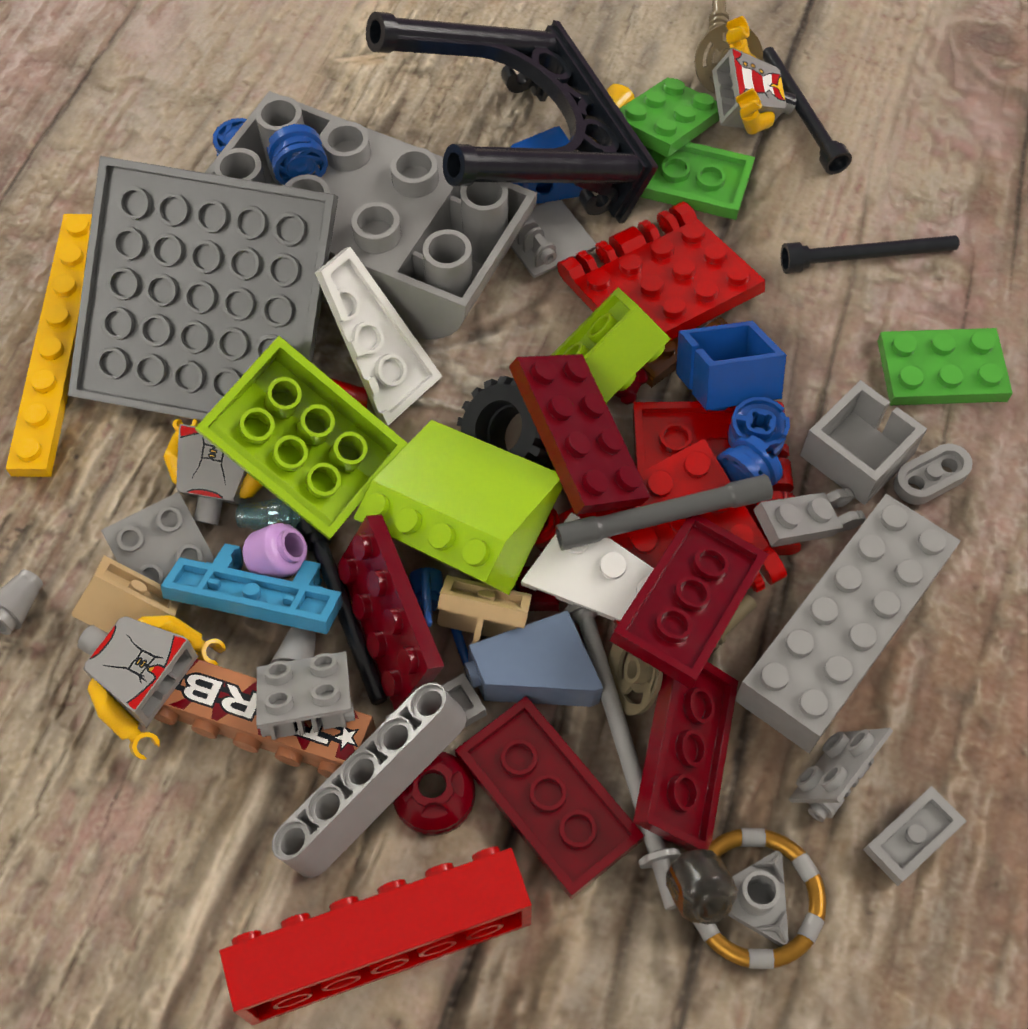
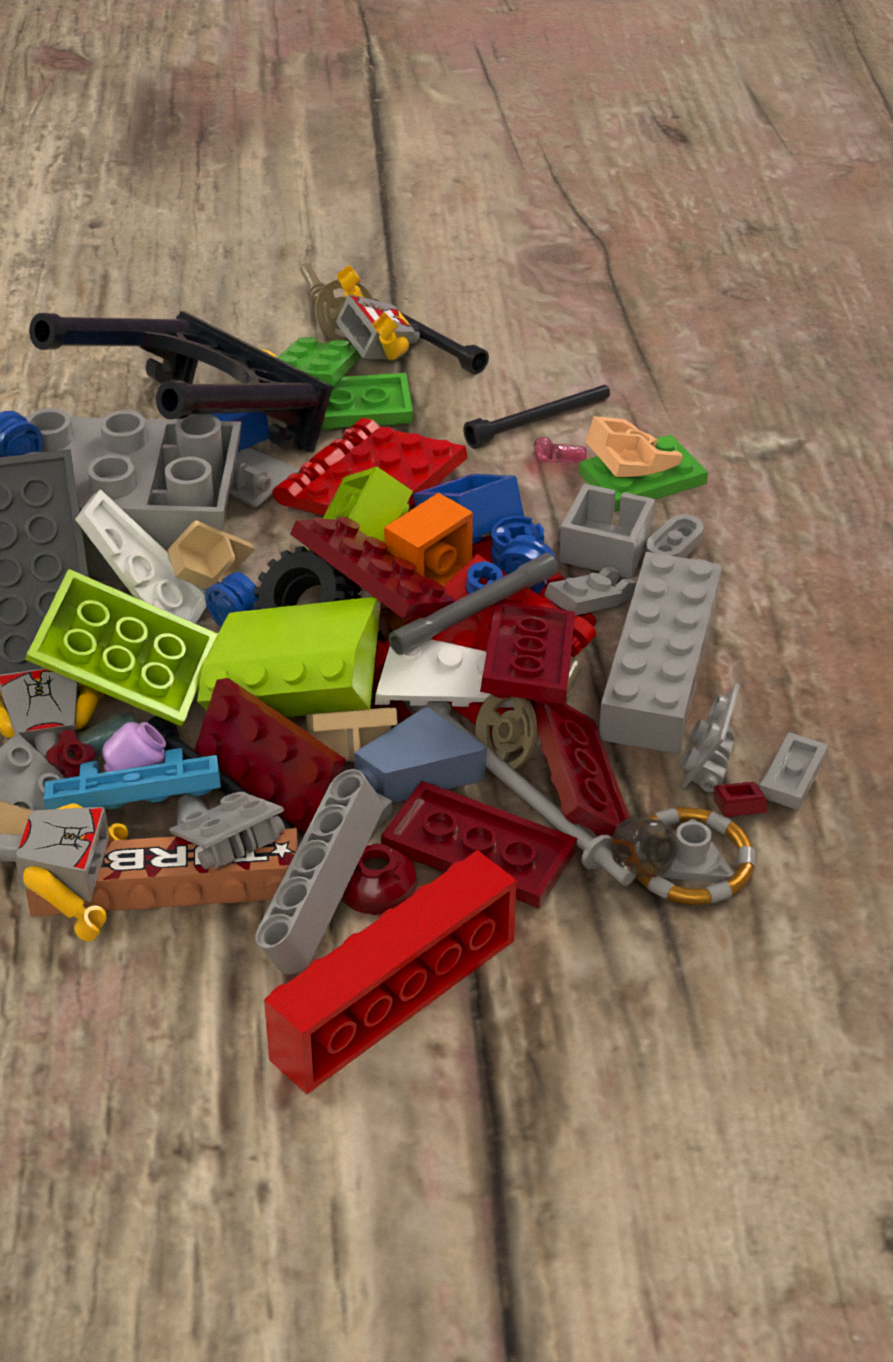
camera: 25 degrees left, 20 degrees down
none -> dark red plate [46,729,95,778]
none -> tan panel [167,520,254,589]
none -> blue wheel [205,572,259,627]
none -> orange brick [384,493,473,586]
none -> blue bush [466,561,503,595]
none -> clear pink arm [533,437,587,463]
none -> light nougat slope [585,416,683,477]
none -> dark red tile [714,781,767,817]

